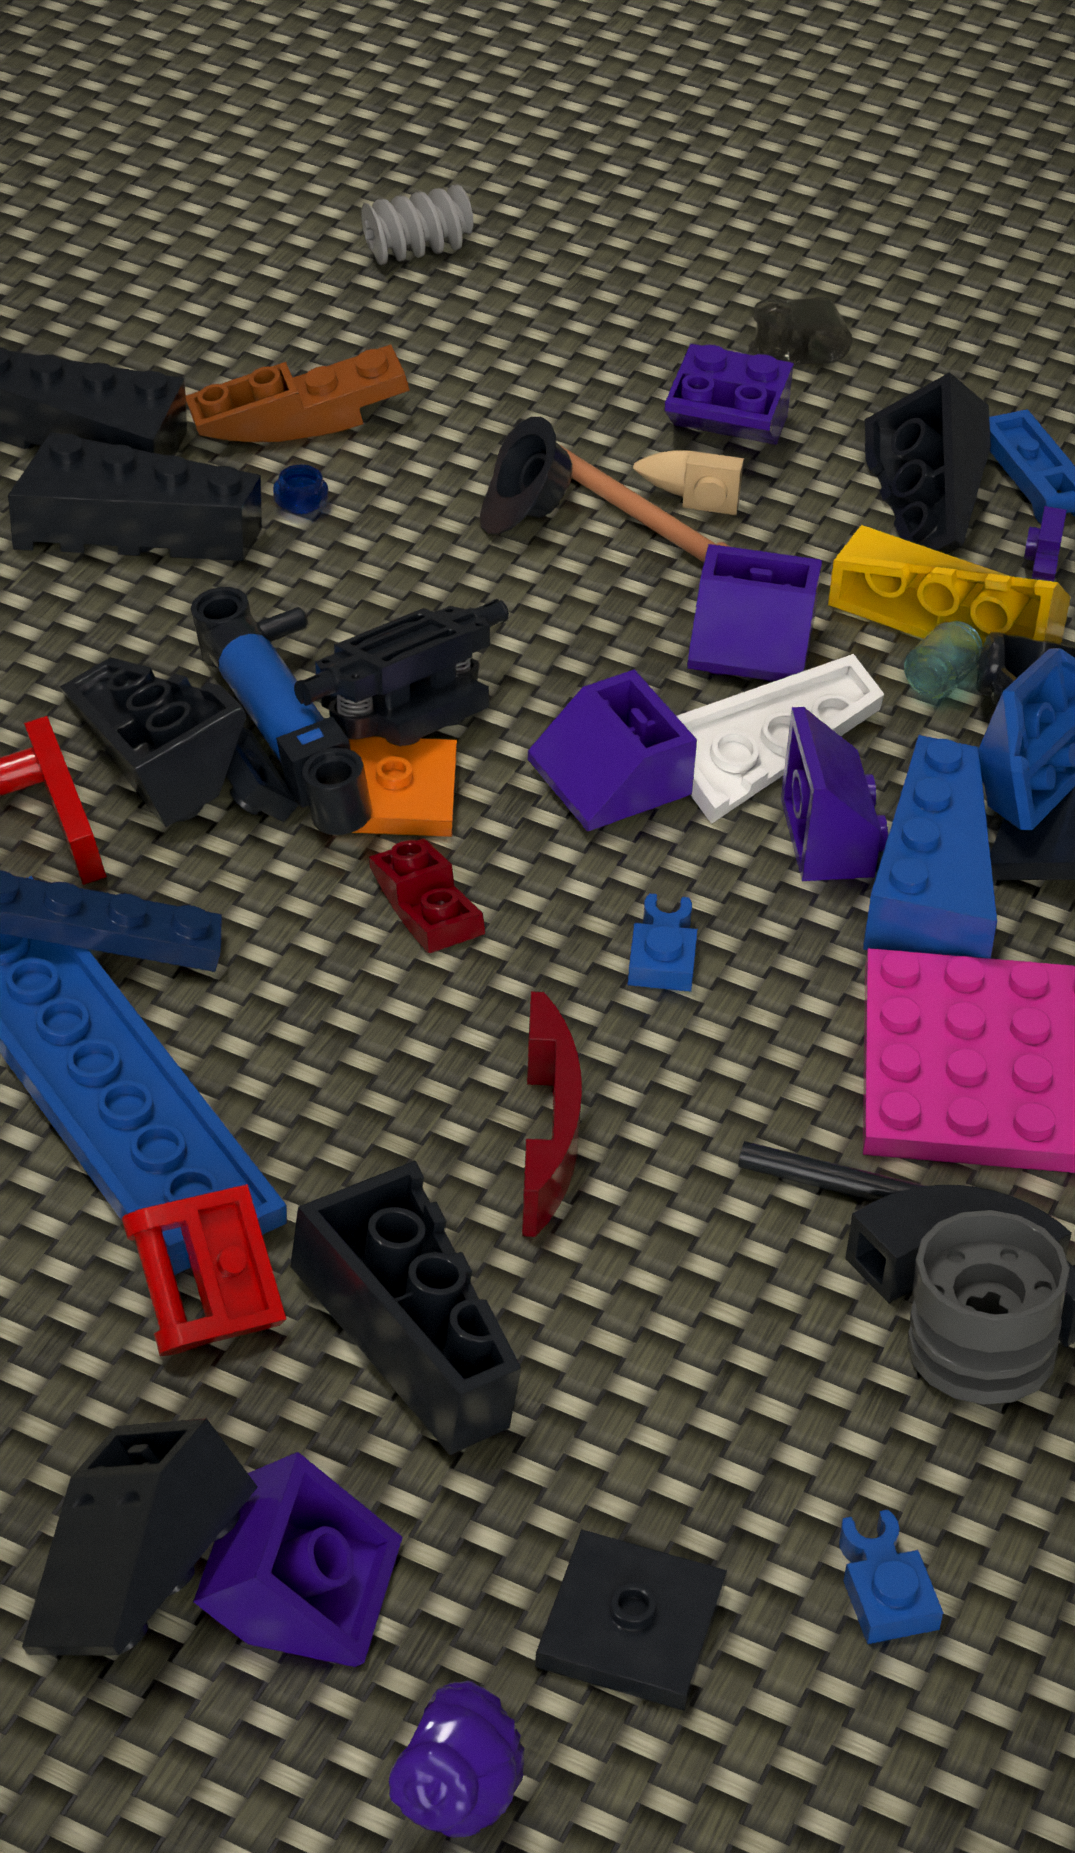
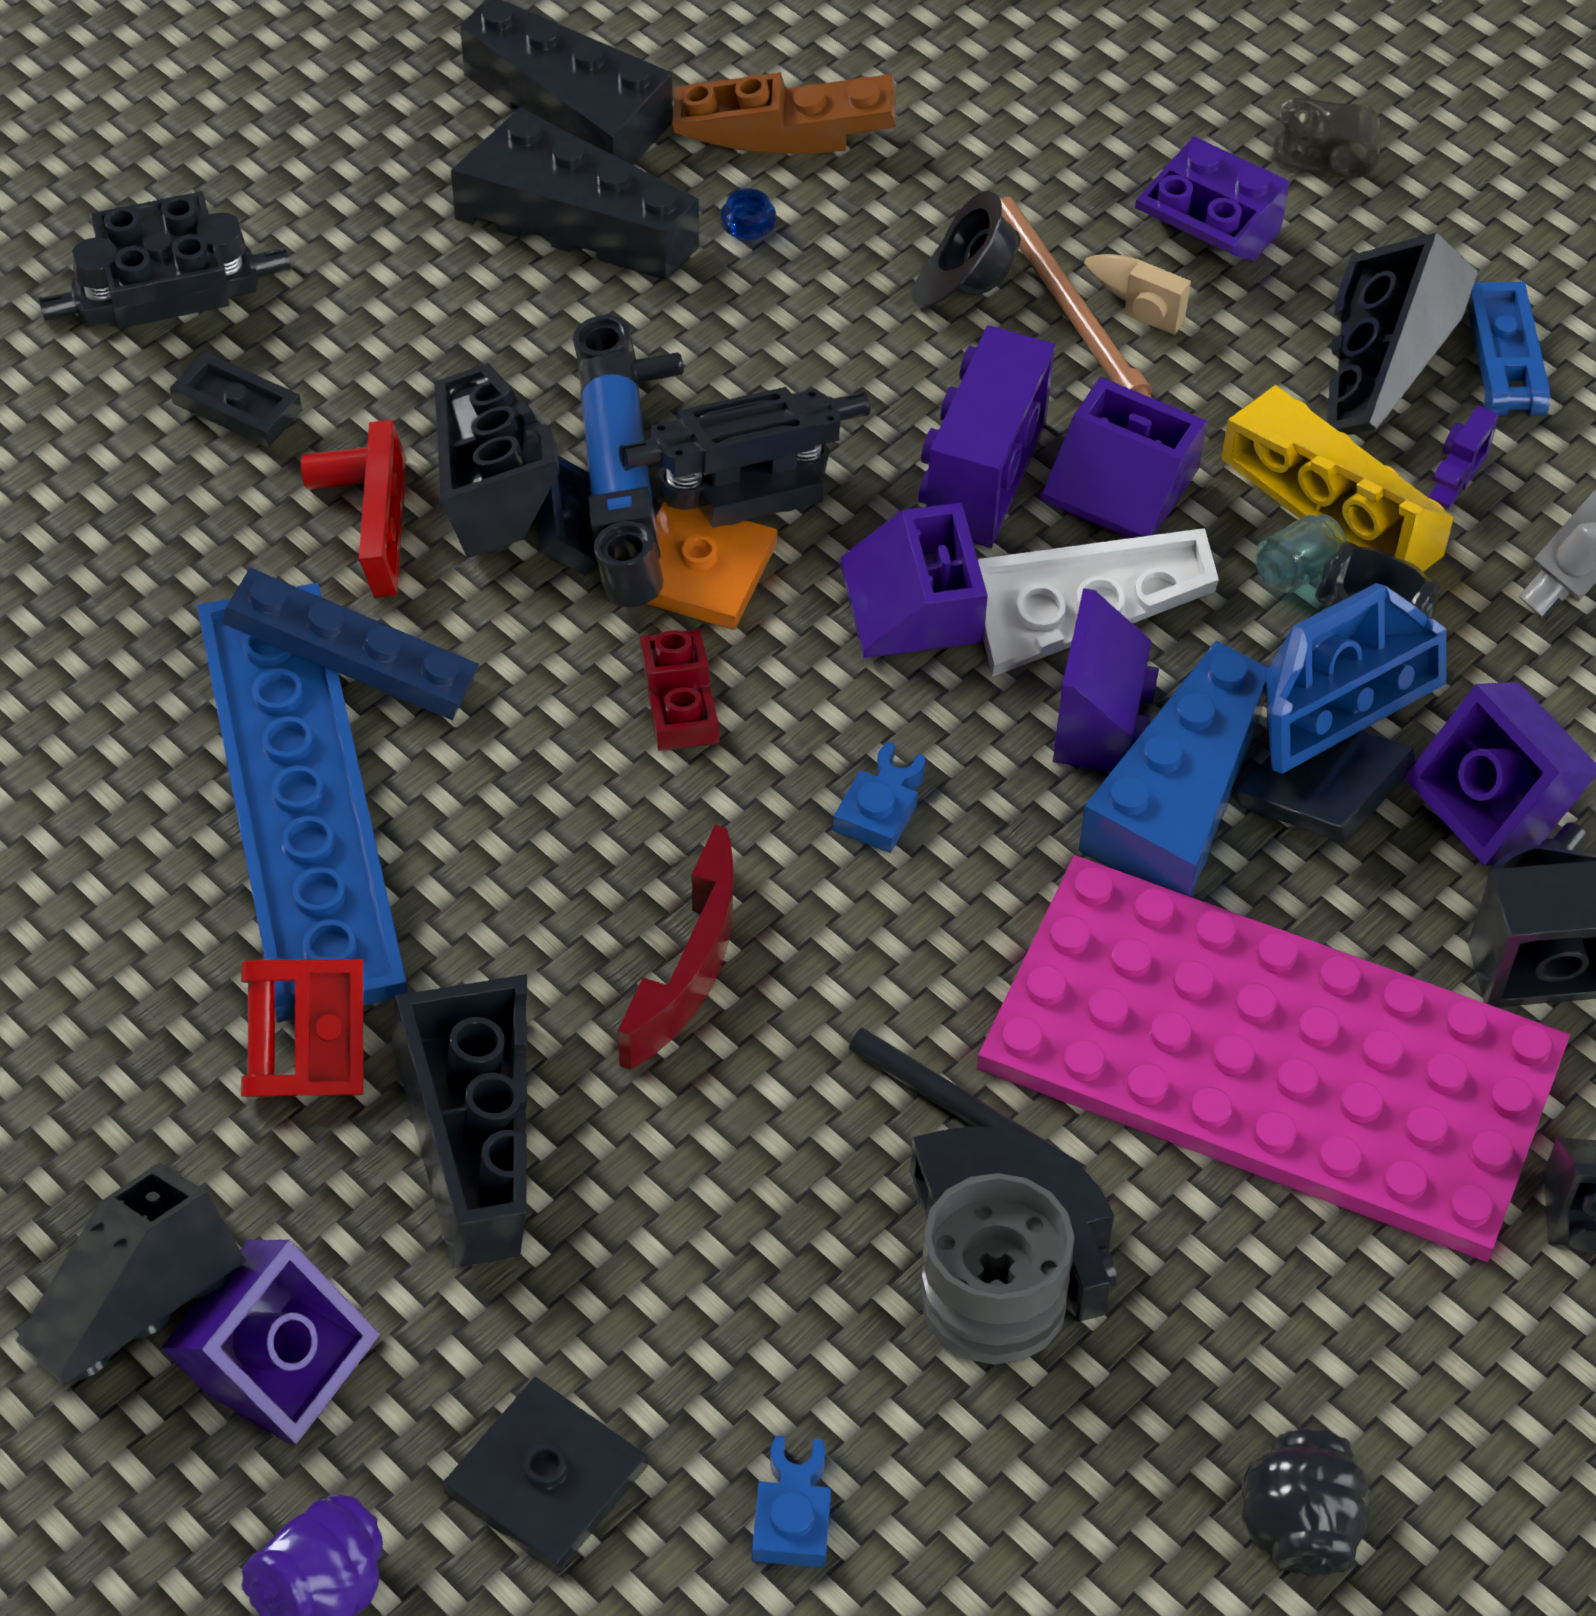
camera: 20 degrees right, 10 degrees up
none -> dark purple brick [918,325,1055,548]

